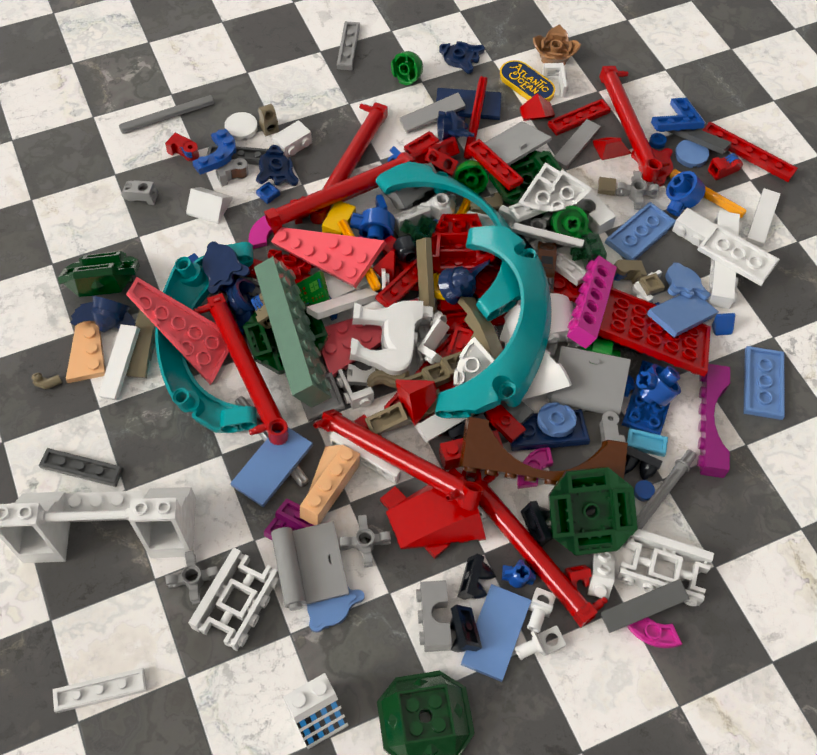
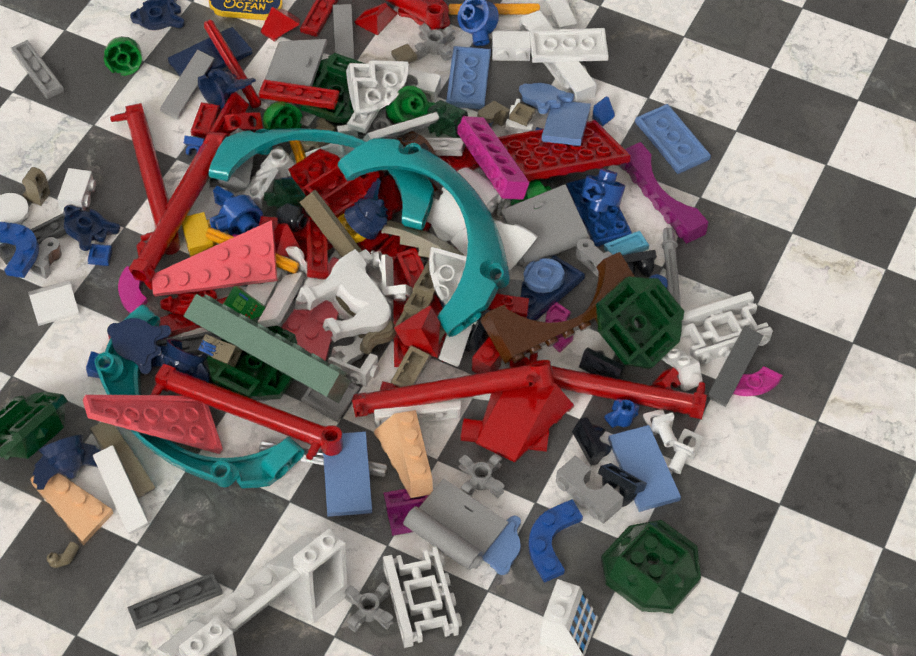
camera: 40 degrees left, 5 degrees down
none -> blue plate [529,499,583,583]

